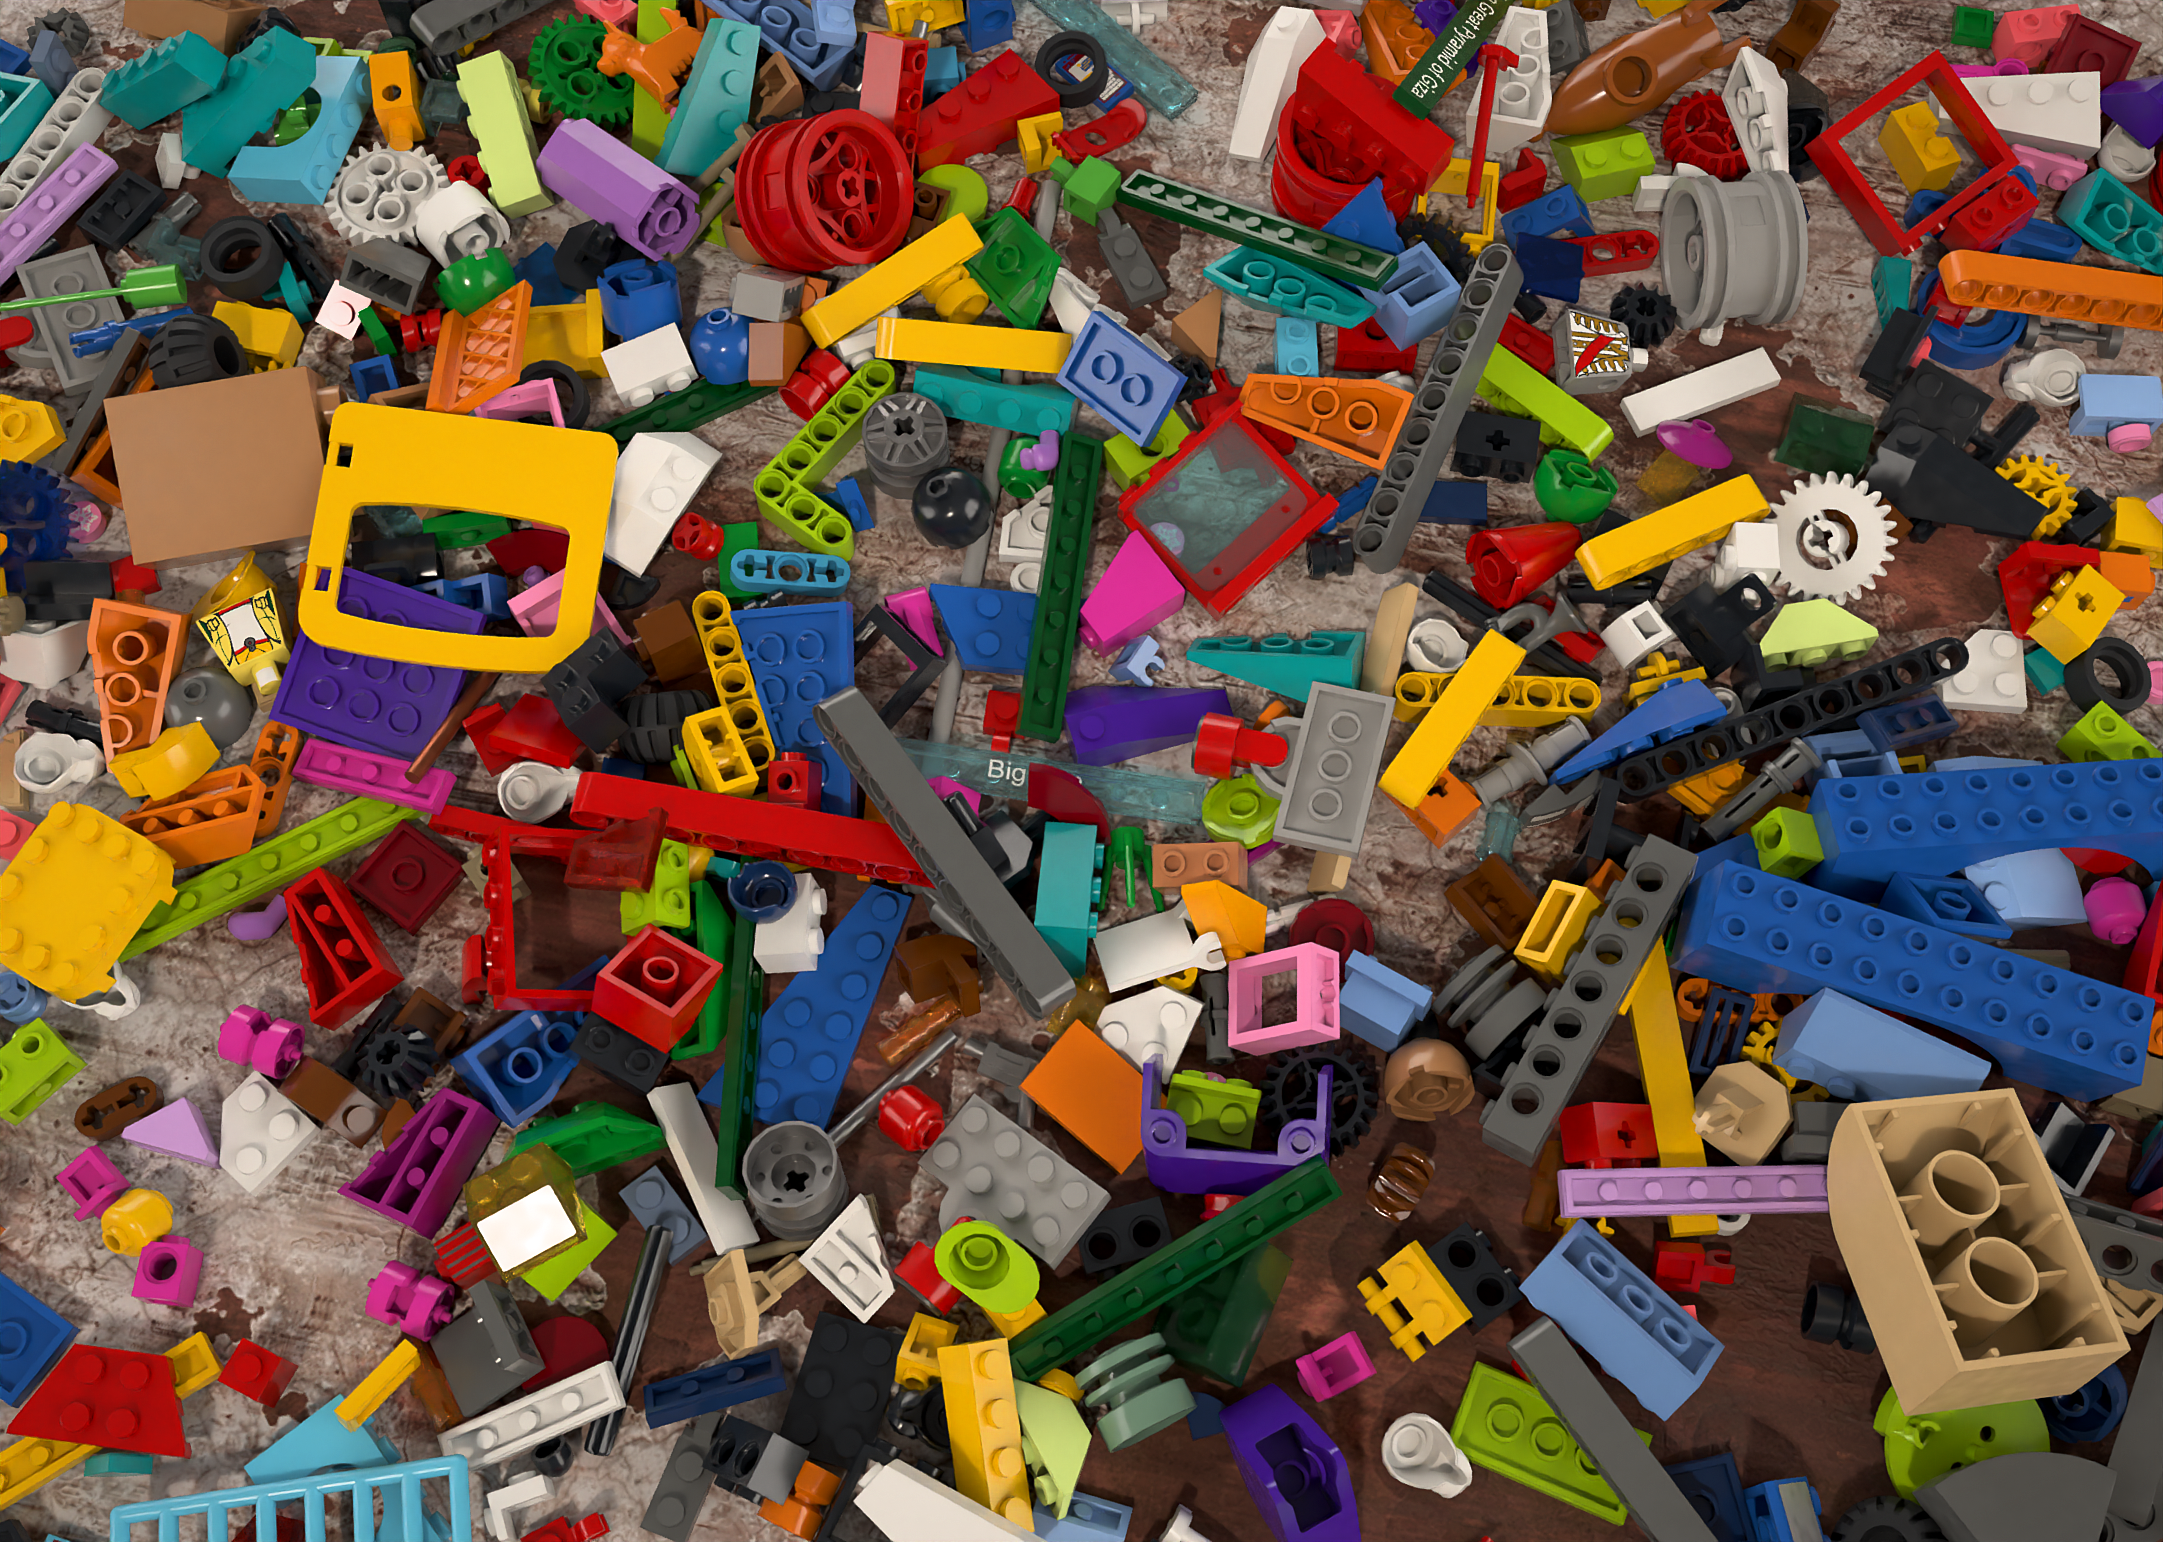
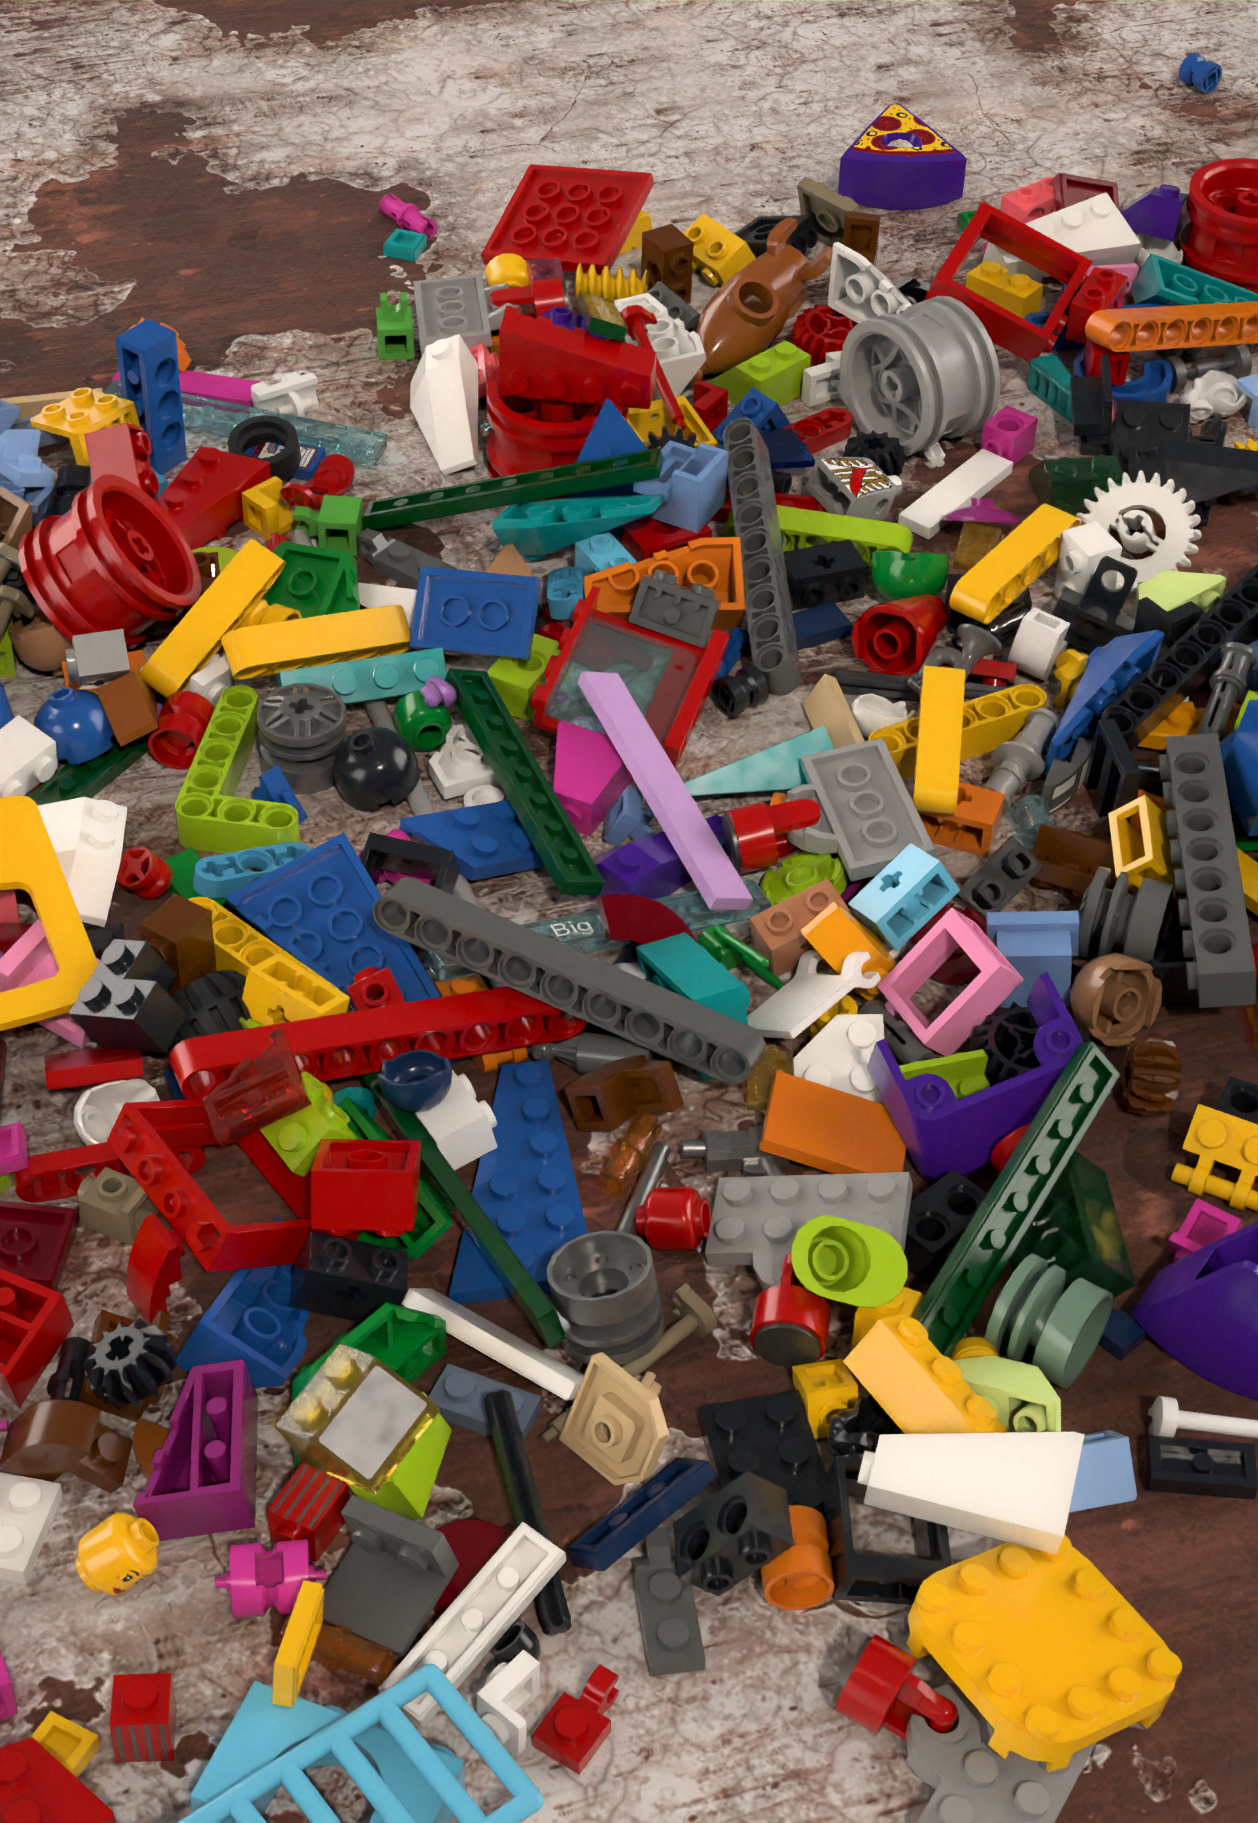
camera: 30 degrees left, 25 degrees down
red bracket [462,703,529,777] -> none
white wing [798,1193,898,1324] -> none
red plate [983,690,1025,764] -> none
none -> yellow head [75,1512,159,1596]
none -> dark azure beam [547,567,584,620]
none -> lavender tile [577,671,753,910]
none -> dark grey bracket [627,569,722,648]
none -> medium azure brick [848,843,960,951]
none -> black hips [957,836,1043,922]
none -> dark pink brick [980,405,1038,466]

